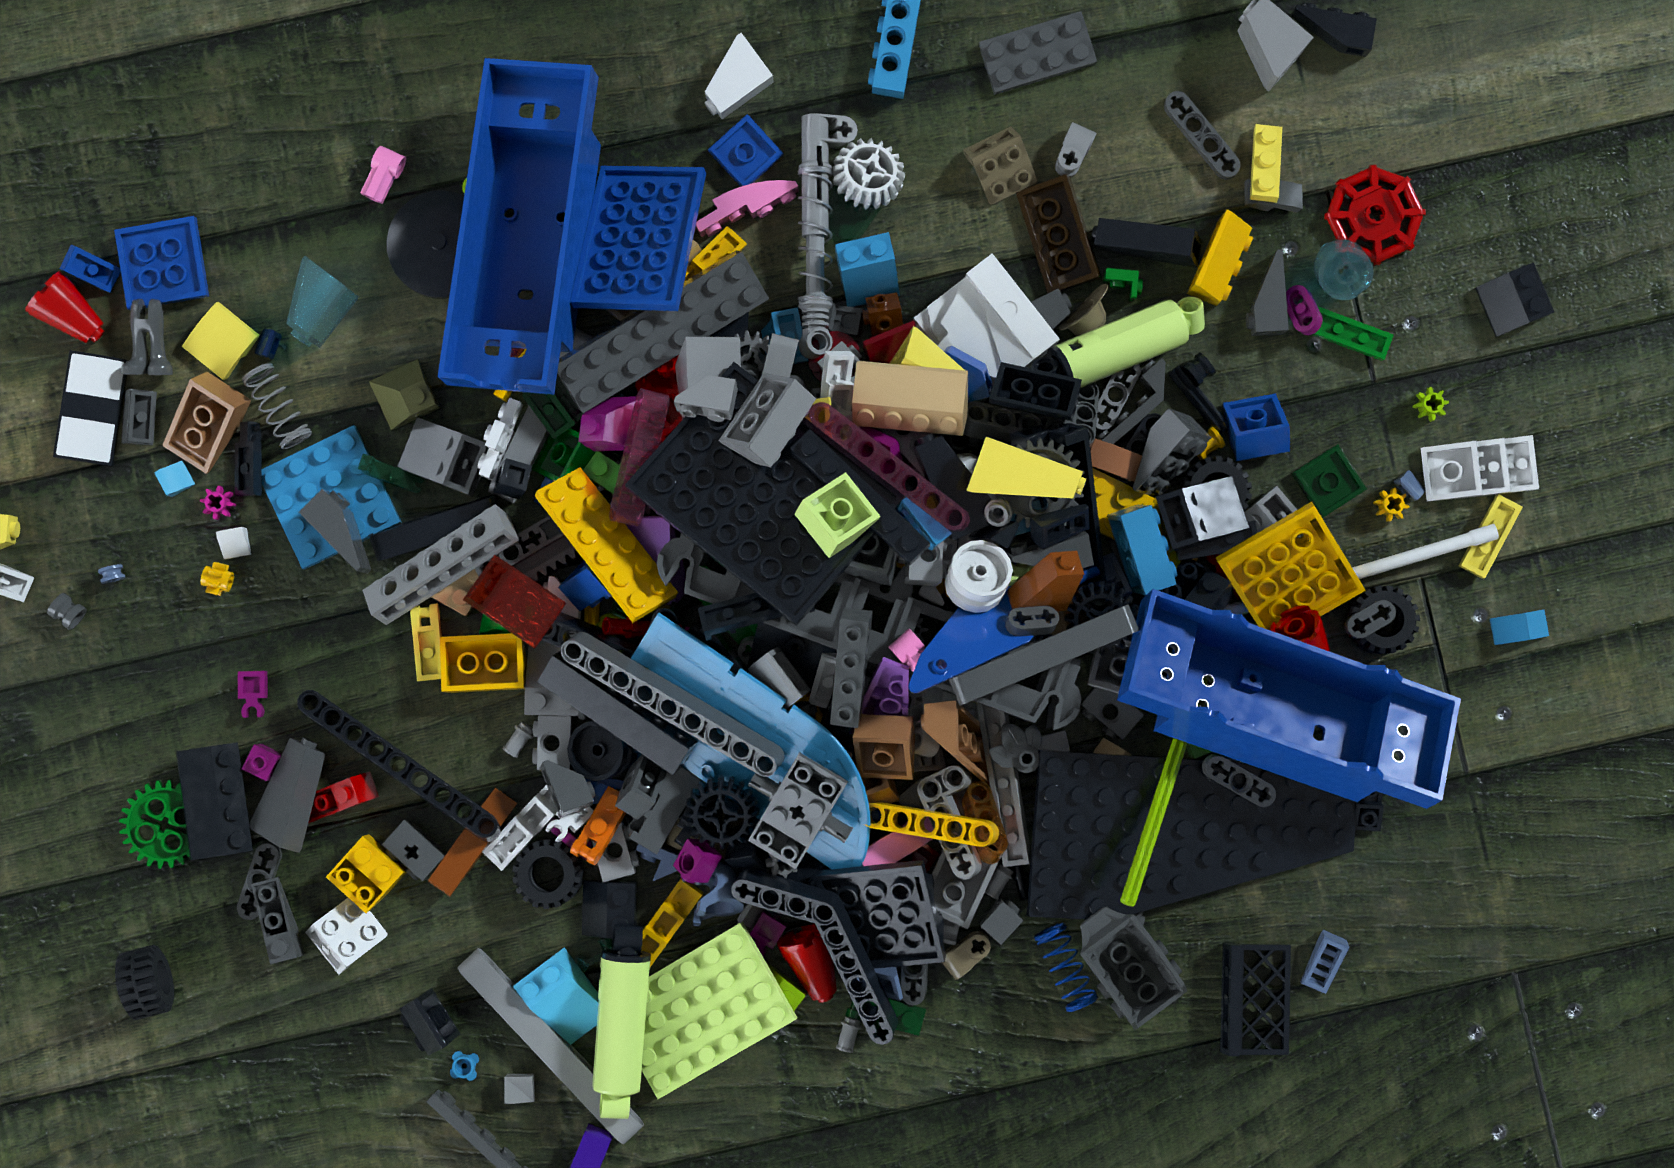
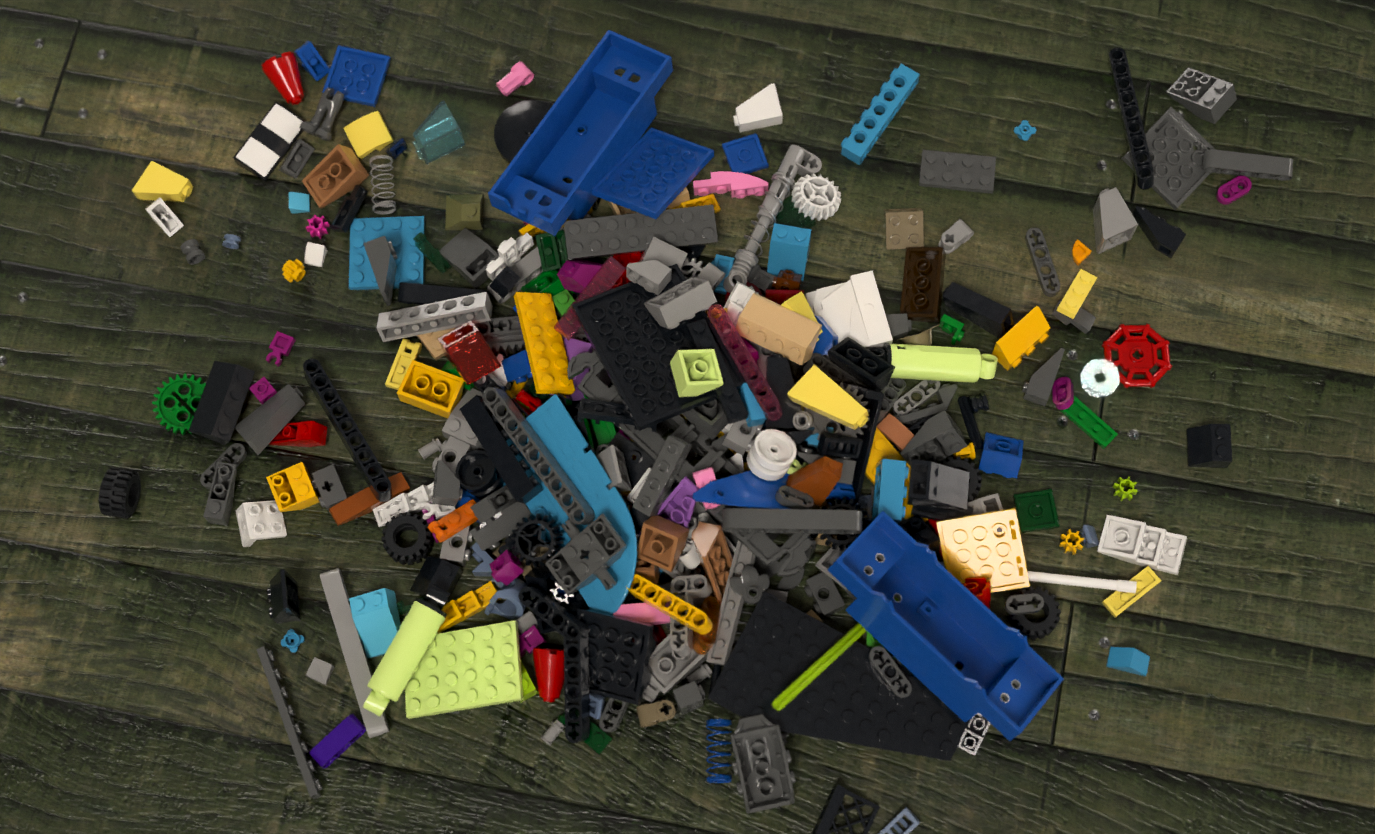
camera: 25 degrees right, 15 degrees down
none -> light orange tile [1072,239,1092,266]

